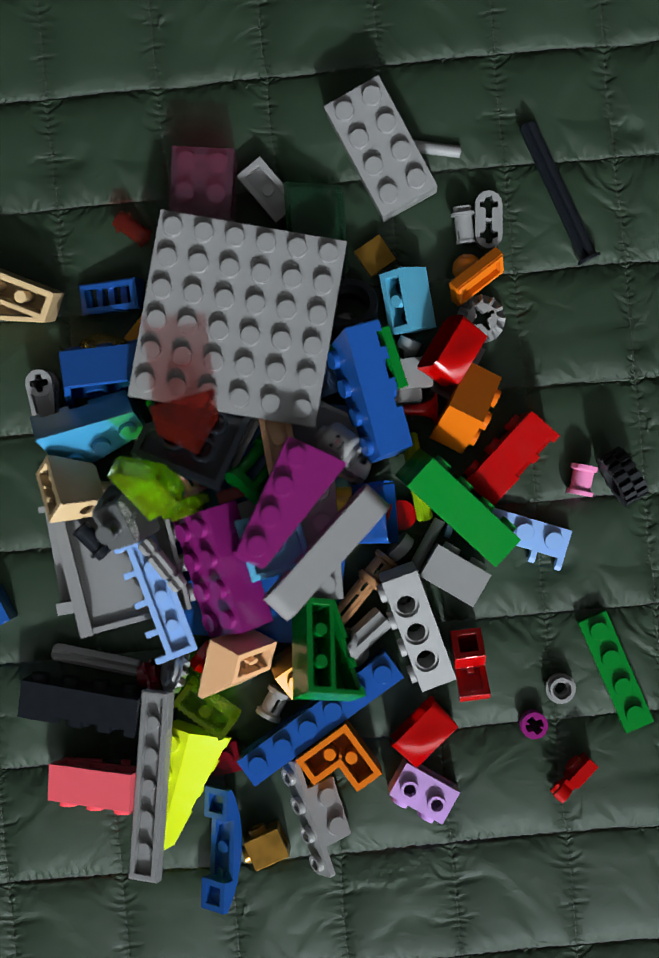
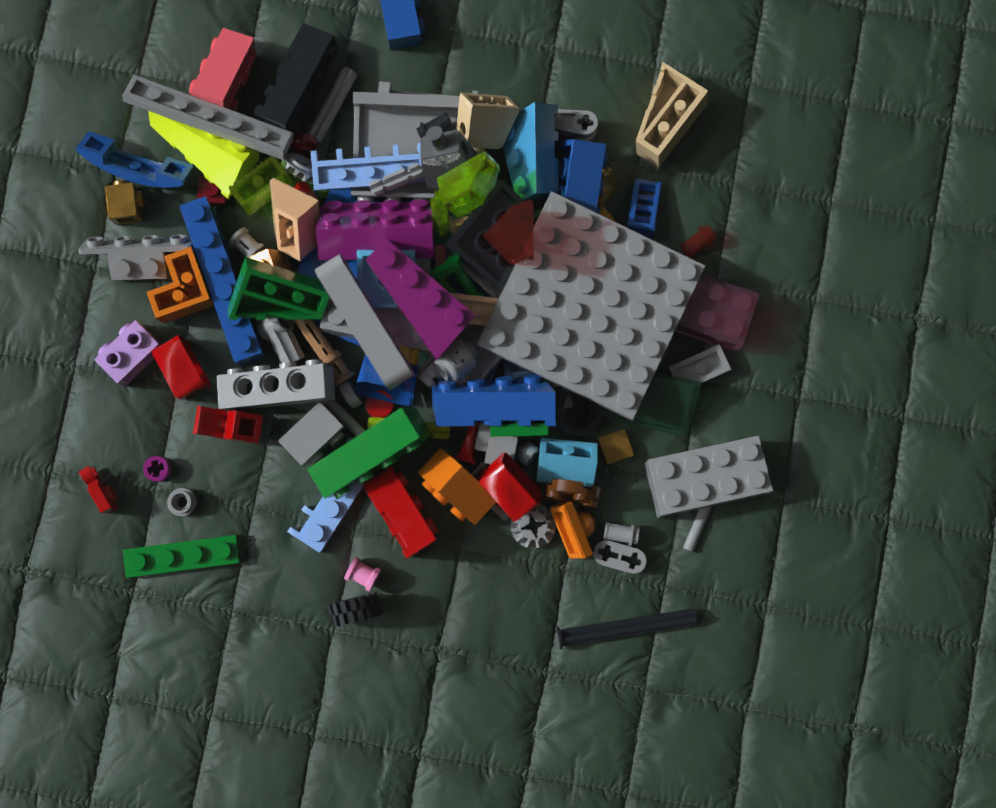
camera: 105 degrees right, 5 degrees down
none -> reddish brown plate [544,479,602,509]

